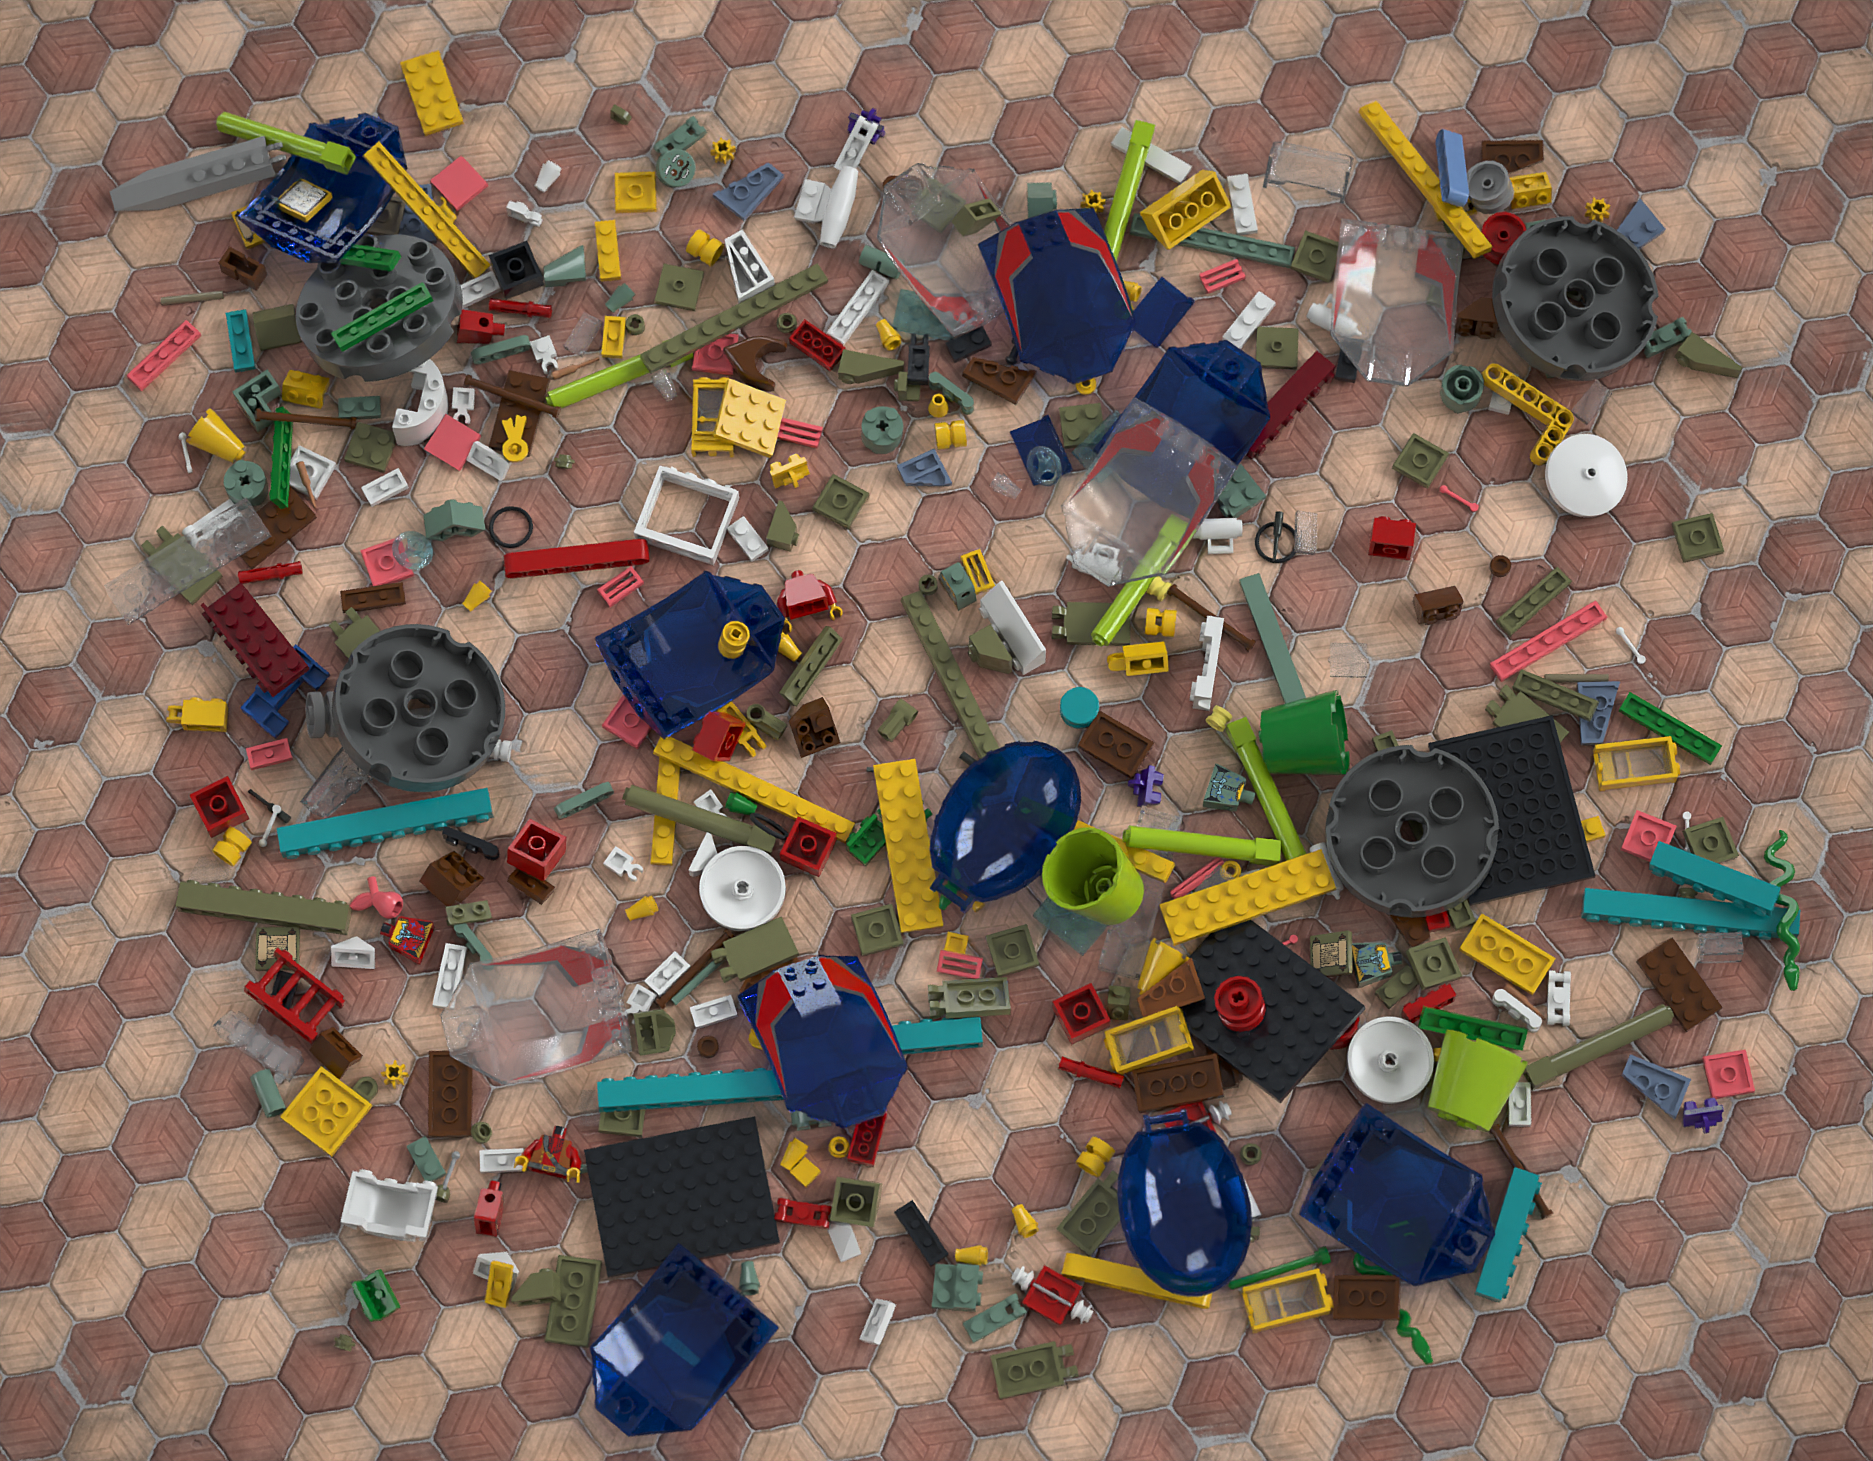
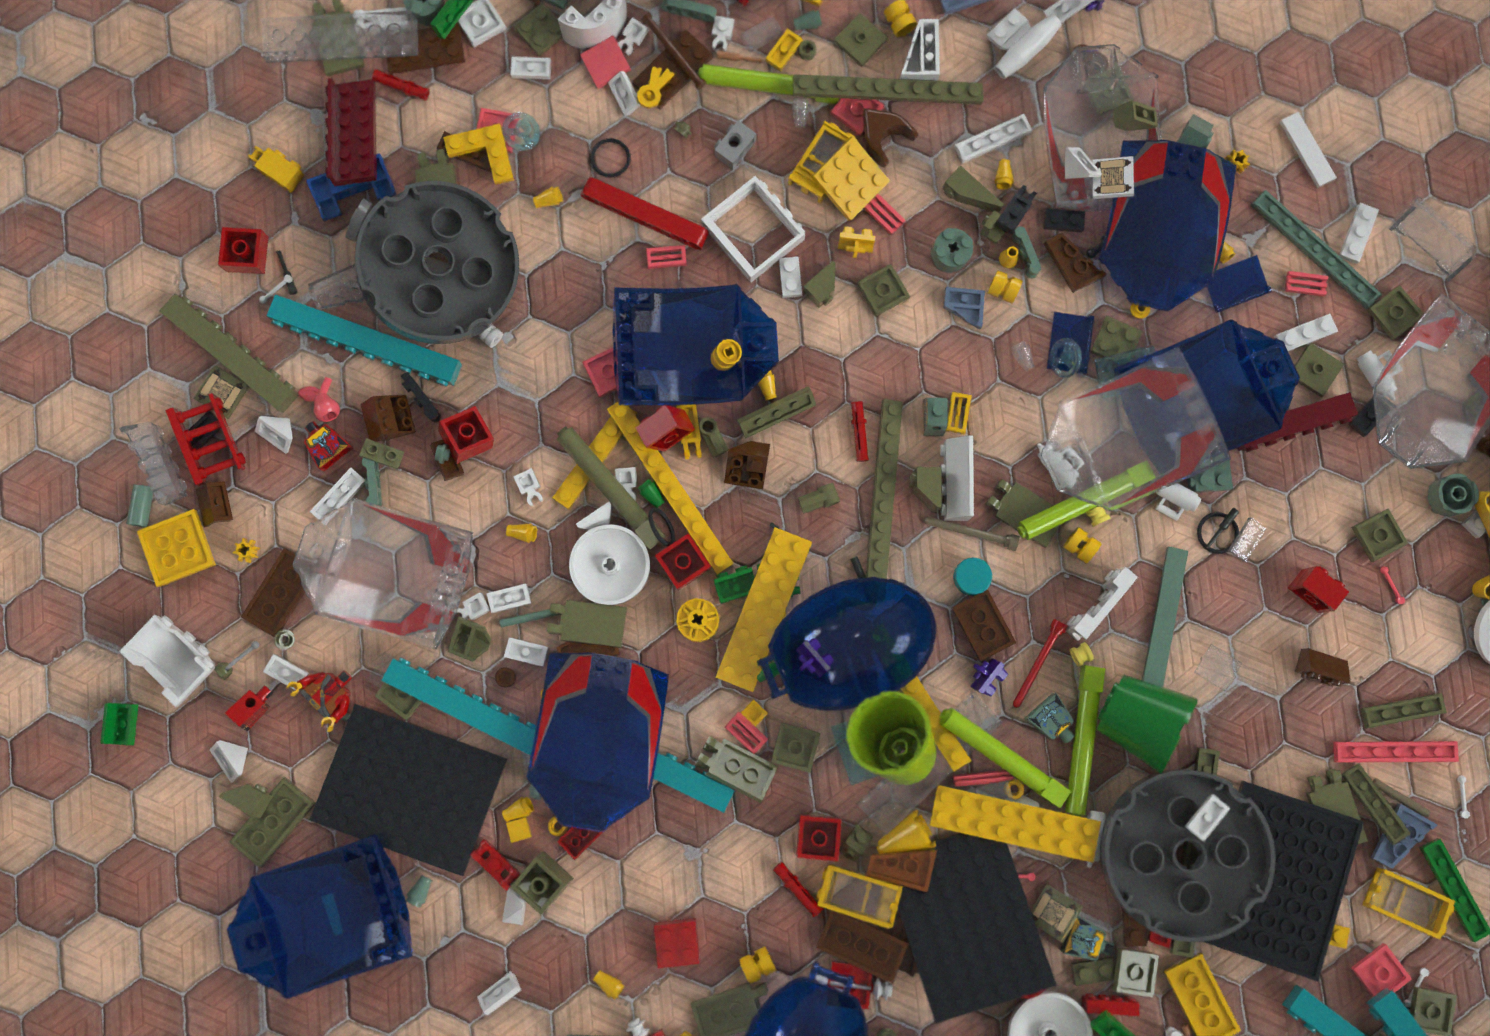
camera: 30 degrees right, 10 degrees up
yellow wheel [212,826,252,867] -> none
coral plate [246,738,293,770] -> none
nougat piece [296,461,316,509] -> none
olive plate [334,1334,356,1351] -> none
olive tile [352,1077,378,1103] -> none
sand green plate [406,1136,446,1182] -> none
sand green brick [423,499,485,541] -> none
yellow plate [485,1260,514,1308] -> none
sand green beam [554,782,614,819] -> none
reddish brown bar [654,928,735,1009] -> none
olive plate [776,313,797,333] -> none
torso [777,570,843,632] -> none
red piece [789,319,846,372] -> none
olive plate [851,904,904,957] -> none
sand green pin [859,245,905,279] -> none
clear light blue plate [892,289,957,341] -> none
black plate [894,1200,949,1267] -> none
olive bush [919,575,937,596] -> none
sand green plate [932,1263,983,1312] -> none
yellow cone [1011,1204,1039,1238] -> none
lime brick [1096,120,1155,267] -> none
yellow brick [1107,641,1169,676] -> none
yellow slope [1140,170,1231,250] -> none
reddish brown bar [1167,584,1256,652] -> none
red wheel [1214,976,1266,1032] -> none
reddish brown tile [1490,555,1511,577] -> none
none -> sand green plate [435,444,451,464]
none -> yellow plate [444,124,514,185]
none -> red brick [654,918,700,968]
none -> yellow wheel [676,598,719,642]
none -> light grey brick [714,120,757,170]
none -> dark purple hips [795,638,834,678]
none -> red pin [851,401,869,462]
none -> dark tan piece [924,517,1020,551]
none -> red piece [1013,619,1068,708]
none -> white slope [1065,147,1102,179]
none -> tile [1093,156,1134,199]
none -> white plate [1185,794,1230,841]

